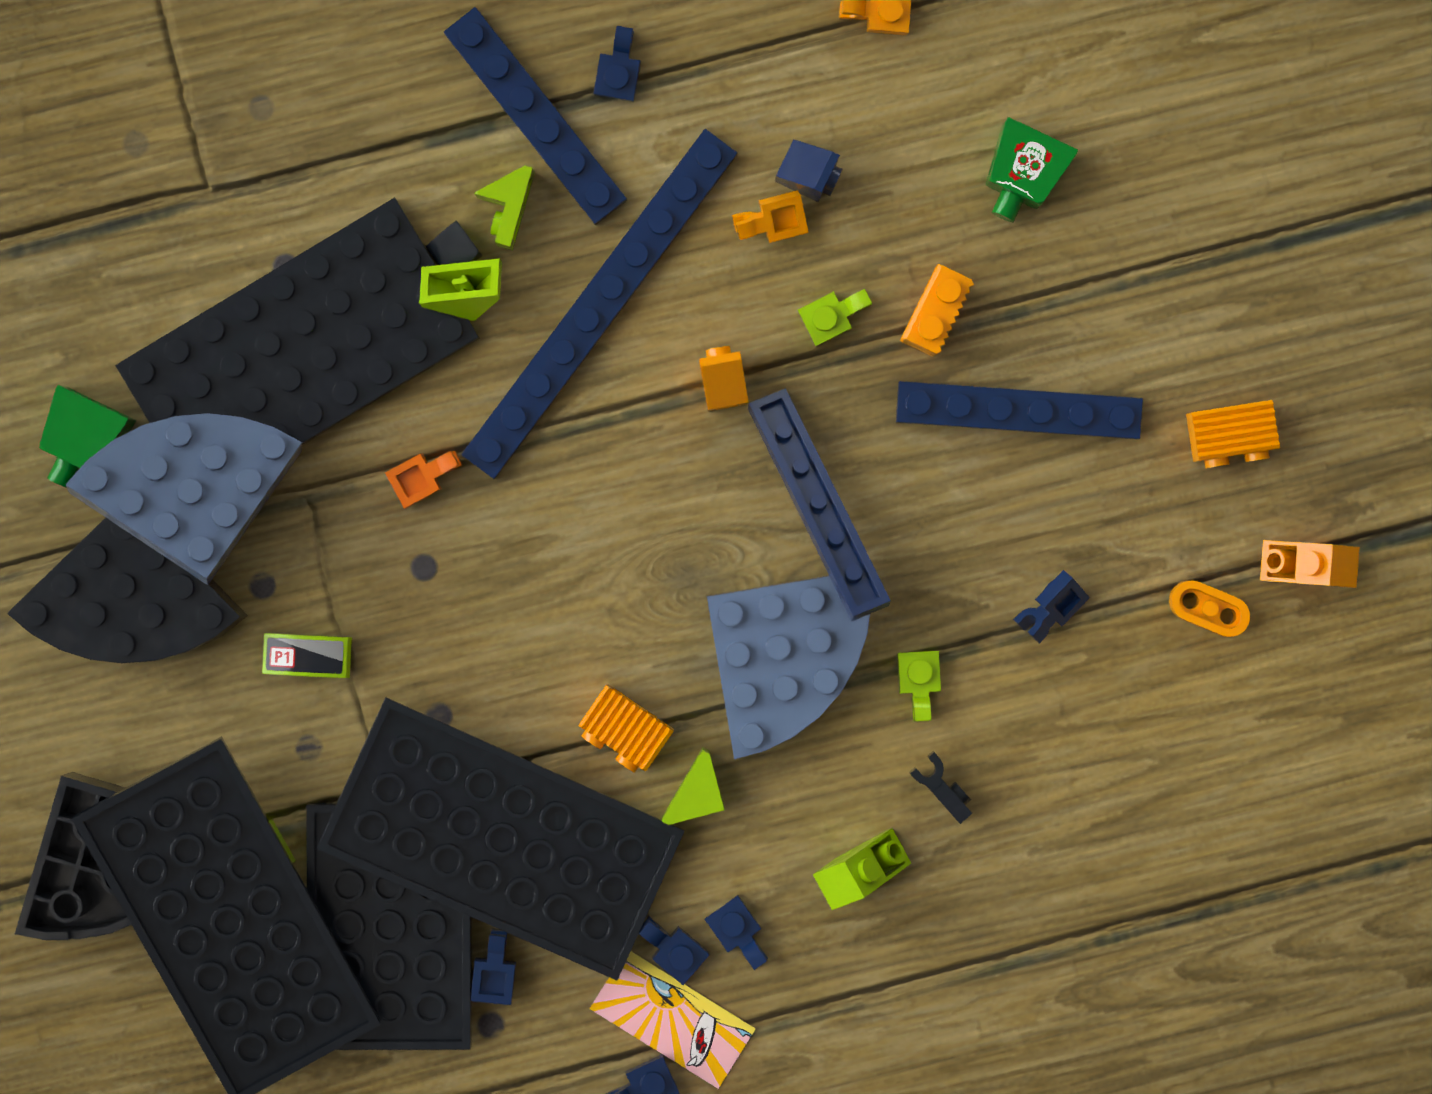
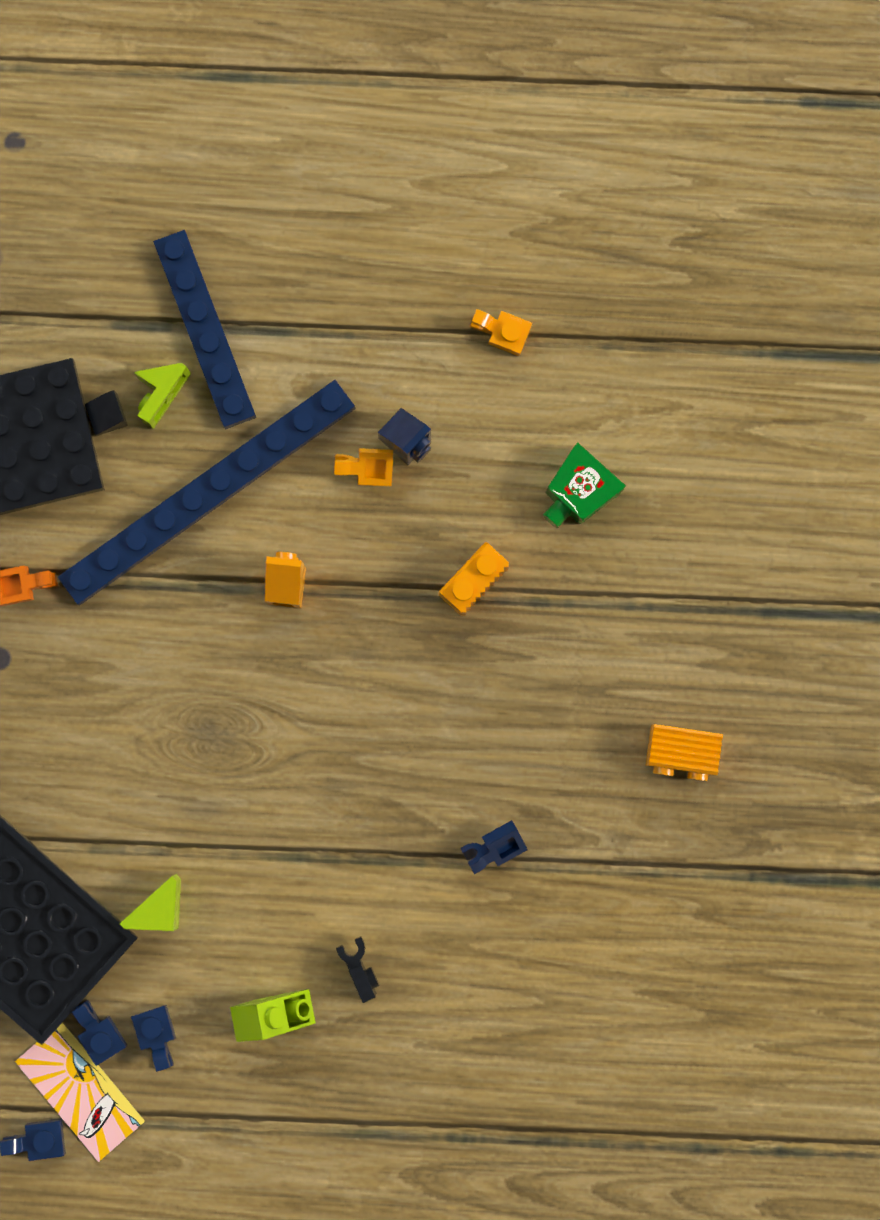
camera: 20 degrees right, 5 degrees down
lime slope [419,258,502,321] -> none
light orange brick [578,683,674,773] -> none
dark blue plate [593,26,641,102] -> none
sand blue brick [707,576,870,759] -> none
dark blue plate [748,388,891,621] -> none
lime plate [798,289,872,347] -> none
dark blue plate [895,381,1143,439] -> none
lime plate [897,651,941,721] -> none
light orange plate [1169,580,1250,637] -> none
light orange slope [1260,540,1360,588] -> none

